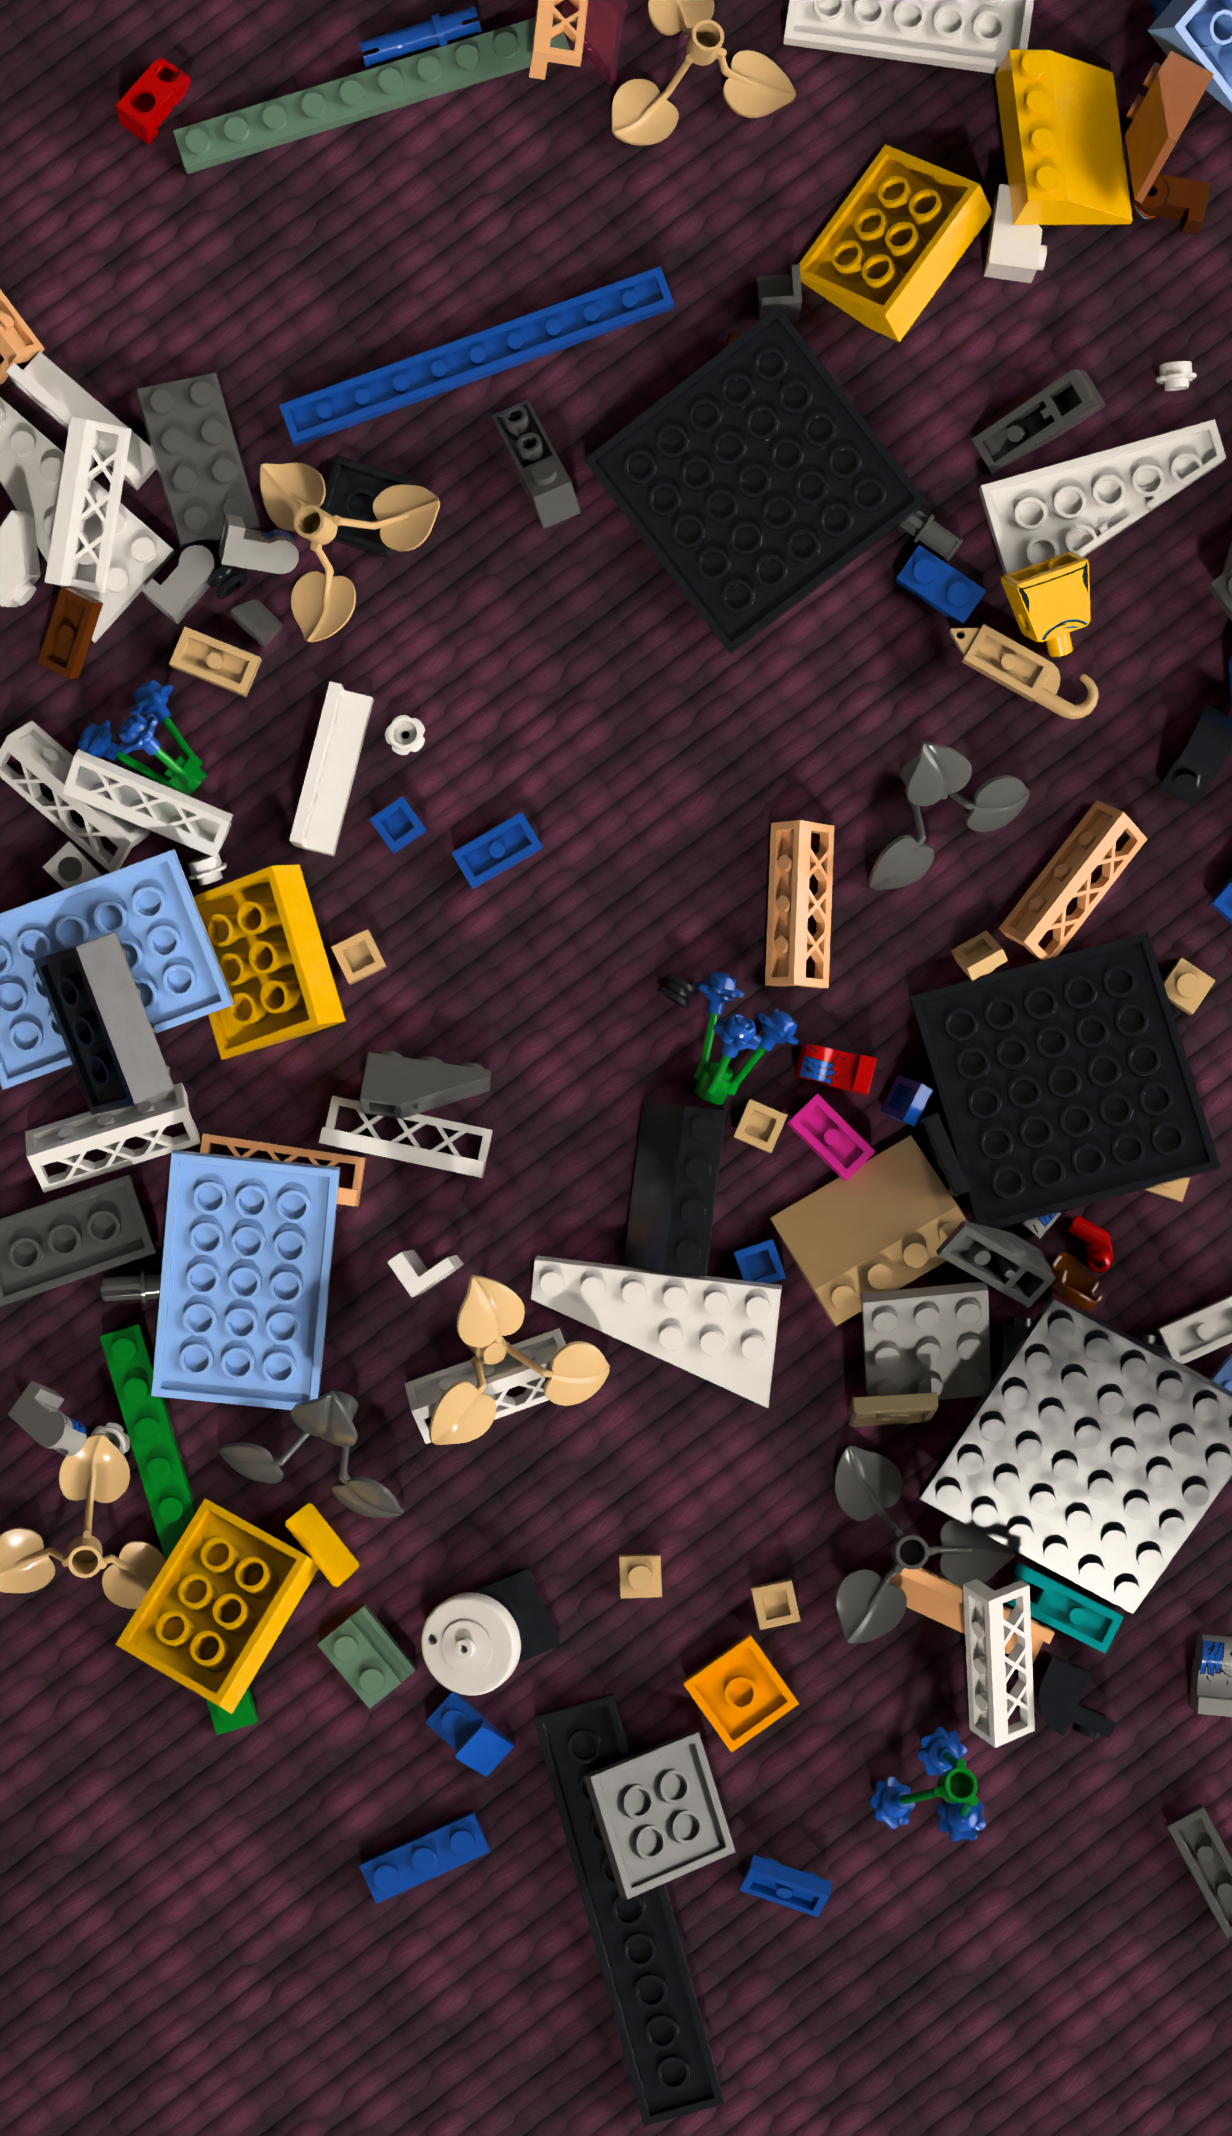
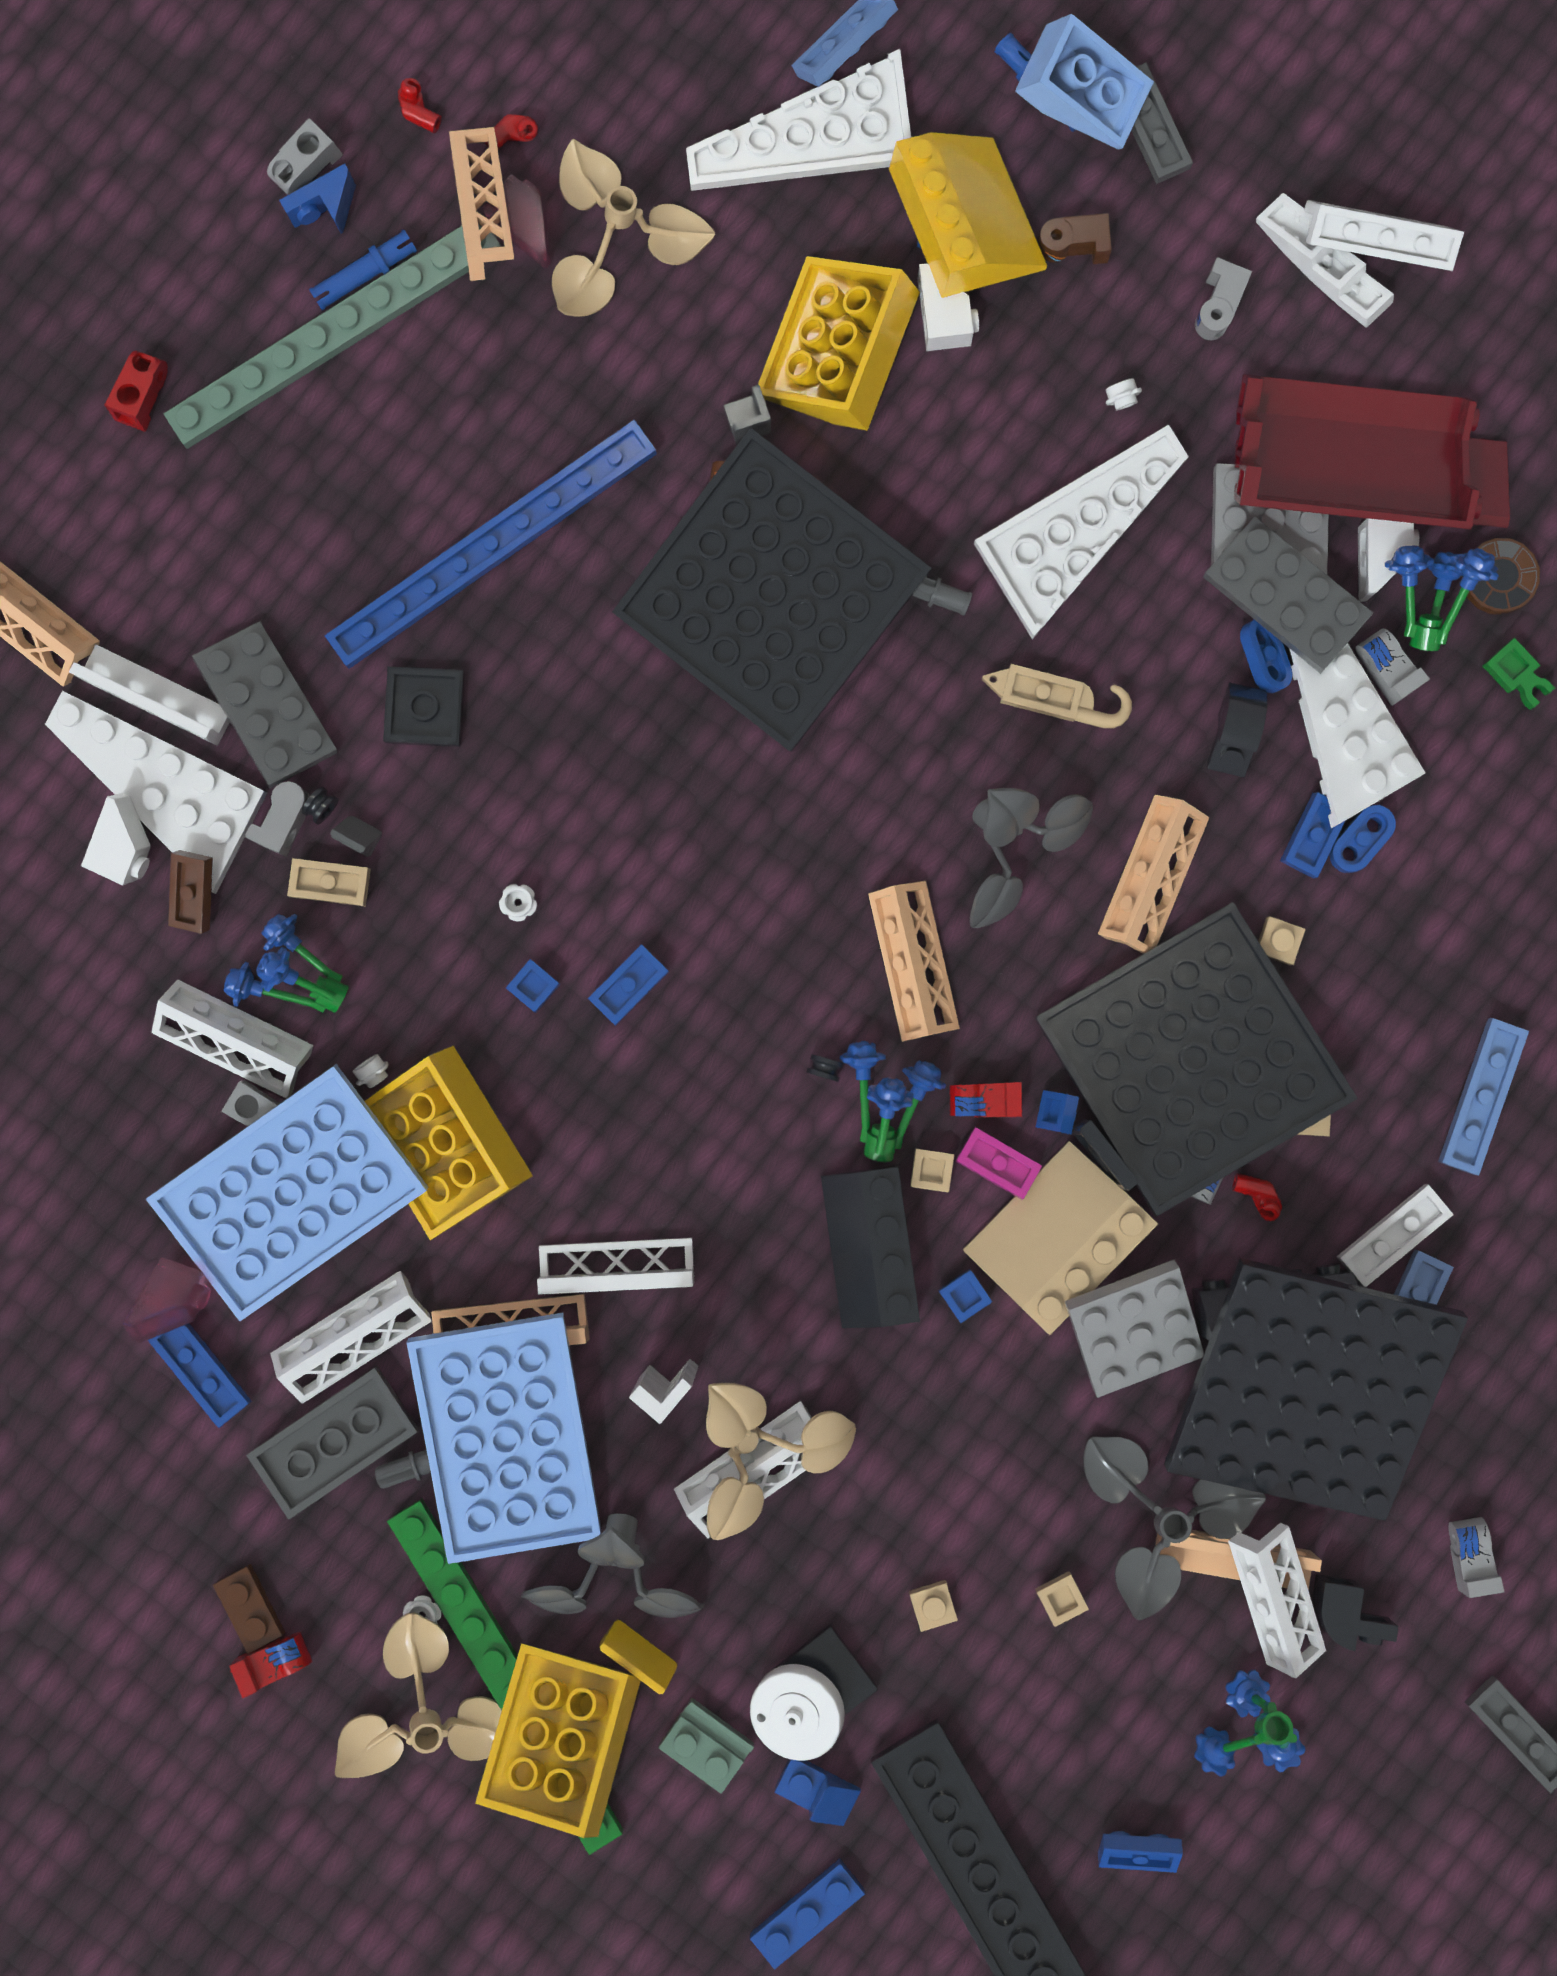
camera: 10 degrees left, 0 degrees up
light grey leg [8,1381,87,1456] -> none
black slope [33,932,174,1115] -> none
white fence [45,416,132,593] -> none
white fence [62,749,233,858] -> none
light grey leg [218,514,299,574] -> none
tan plant [260,462,440,643] -> none
white fence [289,681,374,856] -> none
tan plate [331,929,387,985] -> none
dark grey slope [360,1050,491,1119] -> none
dark grey slope [491,399,581,529] -> none
white wing [531,1256,782,1408] -> none
plate [584,1731,736,1900] -> none
light orange plate [683,1633,799,1753] -> none
dark tan tile [847,1392,939,1427] -> none
blue plate [895,545,987,627] -> none
dark grey slope [936,1221,1056,1308] -> none
tan plate [951,931,1008,981] -> none
dark grey slope [971,370,1106,474] -> none
yellow torso [1000,551,1091,657] -> none
teal plate [1005,1562,1124,1654] -> none
reddish brown hair [1045,1252,1103,1312] -> none
nougat slope [1125,50,1214,204] -> none

